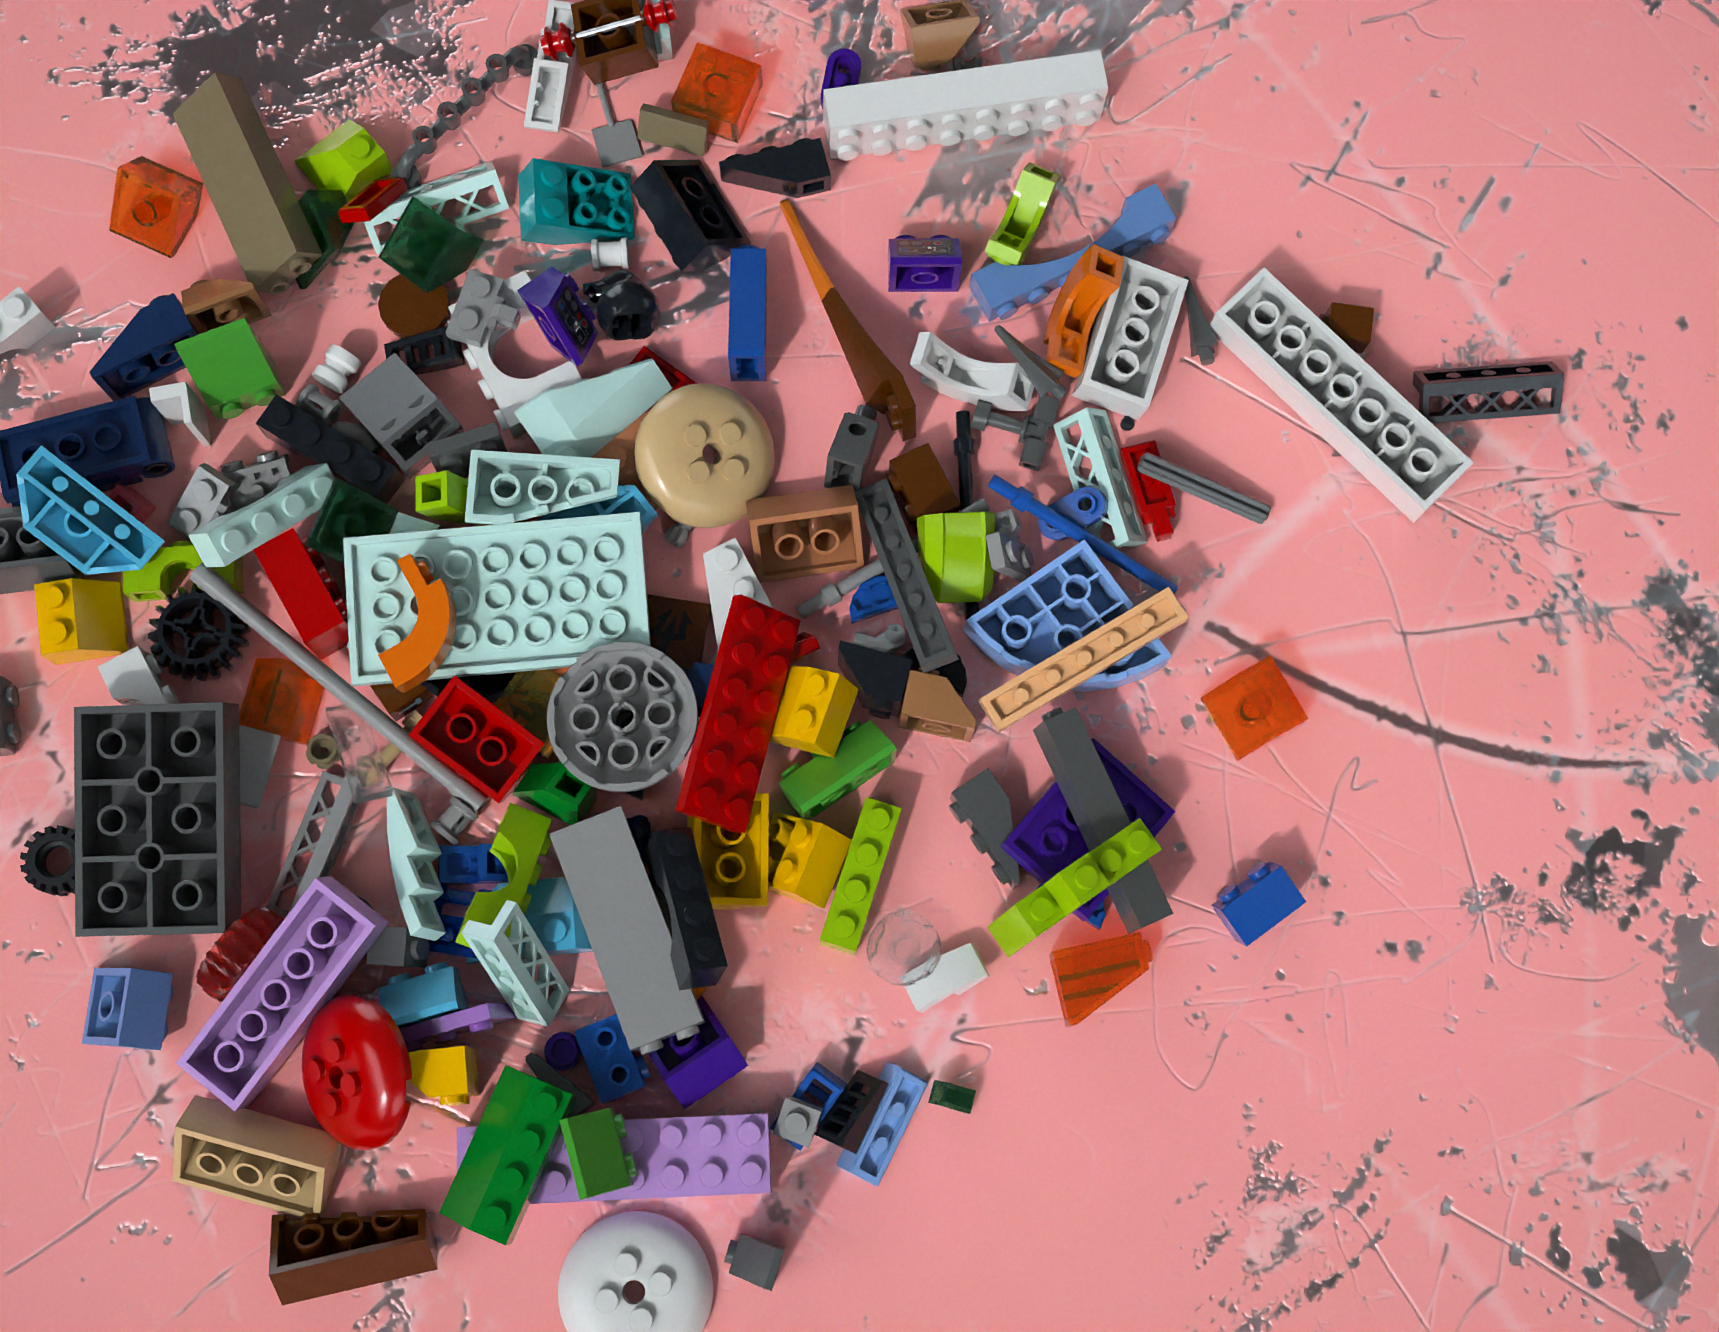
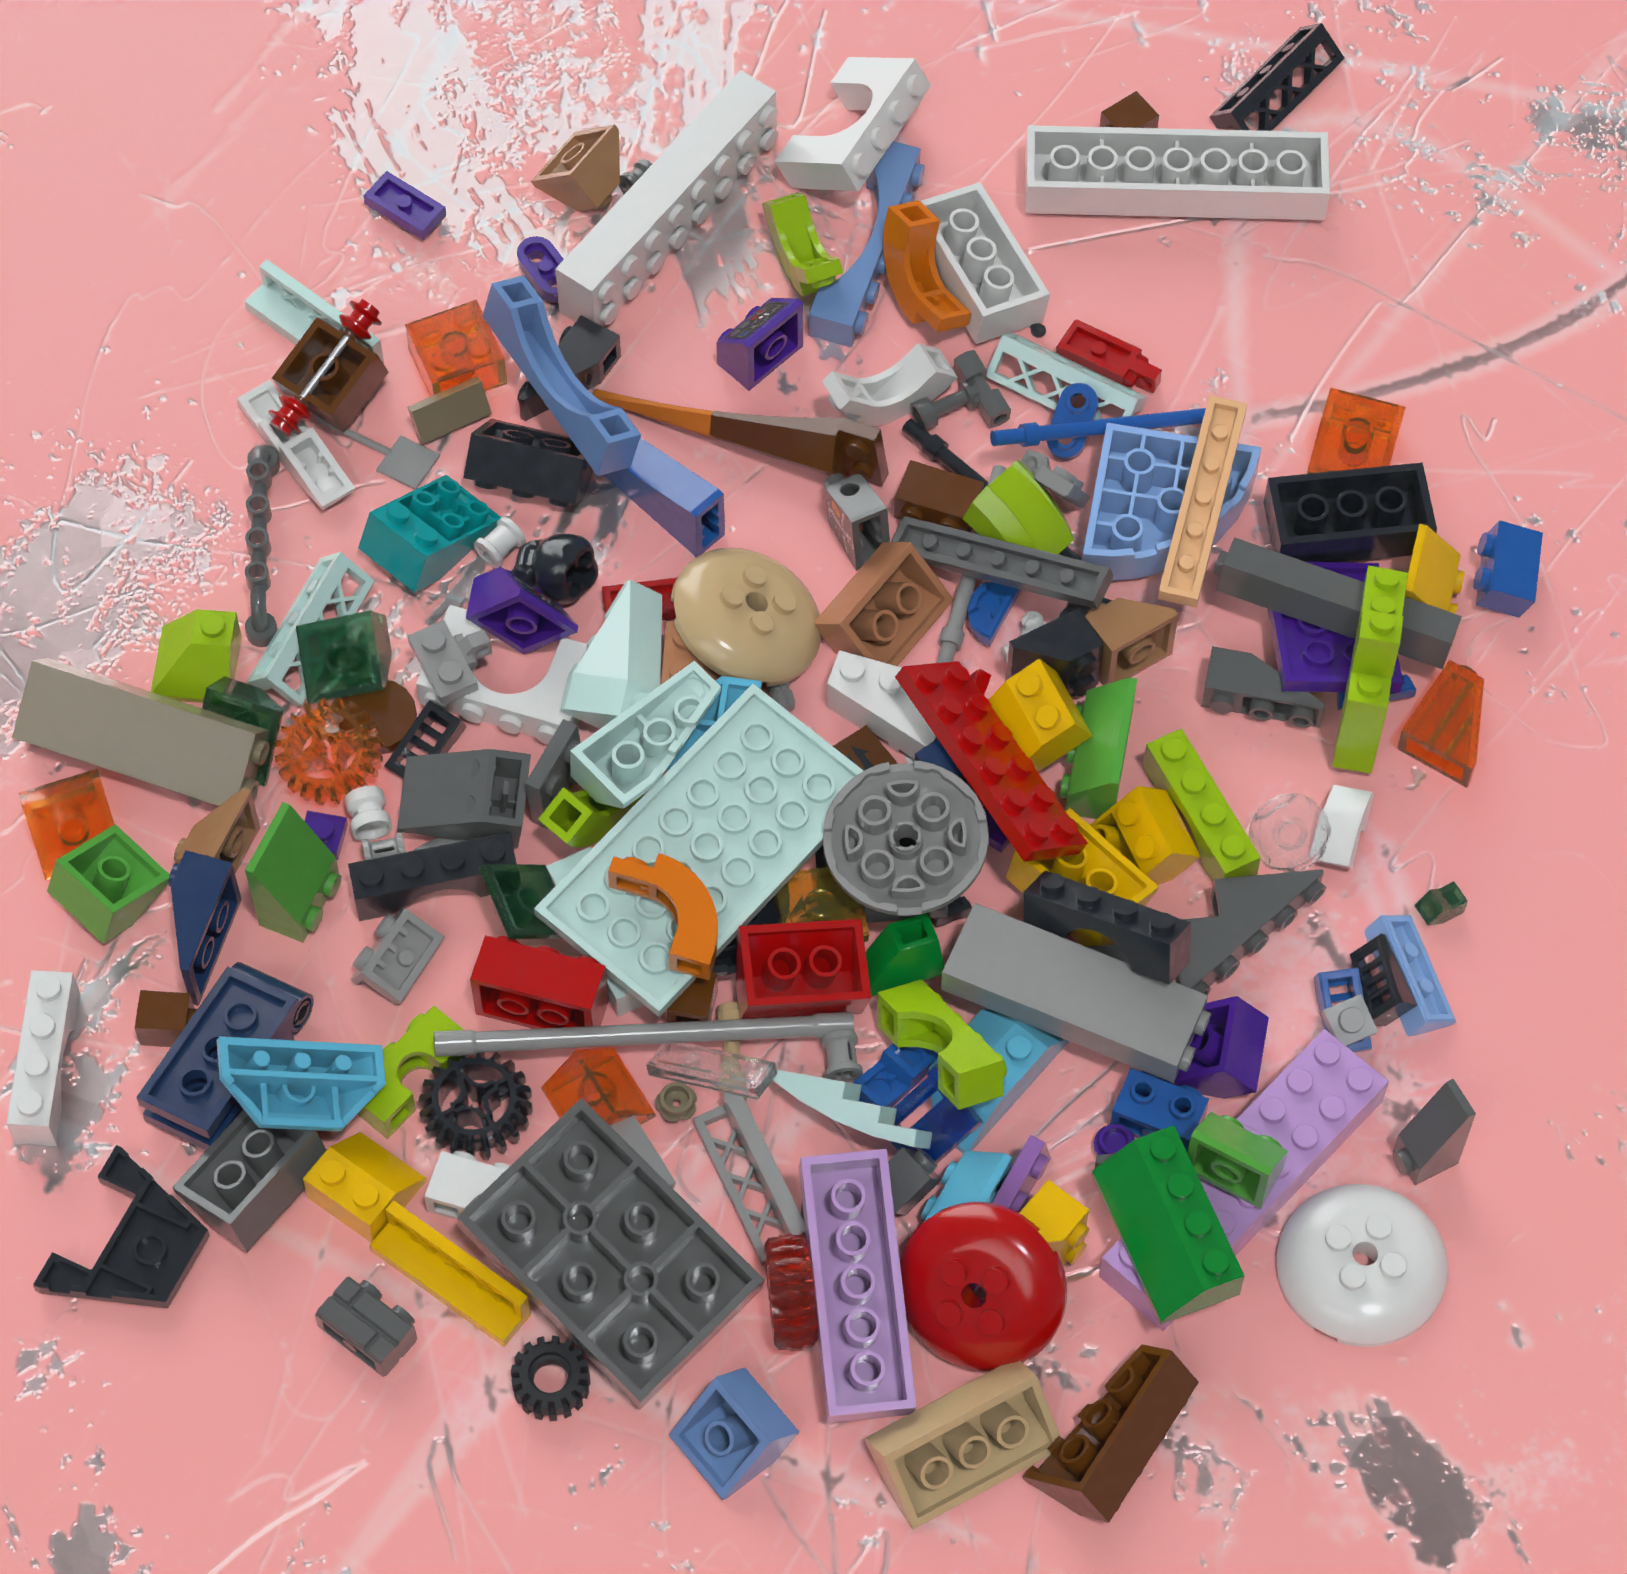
camera: 40 degrees left, 15 degrees down
white panel [149,381,211,447] -> none
light grey hinge [167,463,235,539] -> none
light aqua arch [188,463,344,567] -> none
red tile [338,177,408,223] -> none
light aqua fence [461,900,570,1027] -> none
dark grey piece [994,325,1067,400] -> none
dark grey axle [1137,452,1271,524] -> none
dark grey piece [1183,276,1218,365] -> none
none -> bright green slope [47,824,170,944]
none -> reddish brown brick [134,990,197,1047]
none -> clear orange gear [274,697,384,806]
none -> dark purple plate [304,810,348,860]
none -> yellow fence [369,1200,531,1347]
none -> medium blue arch [482,275,641,476]
none -> white arch [774,57,931,191]
none -> dark grey slope [1175,869,1327,995]
none -> black brick [1263,462,1437,562]
none -> yellow slope [1405,524,1465,614]

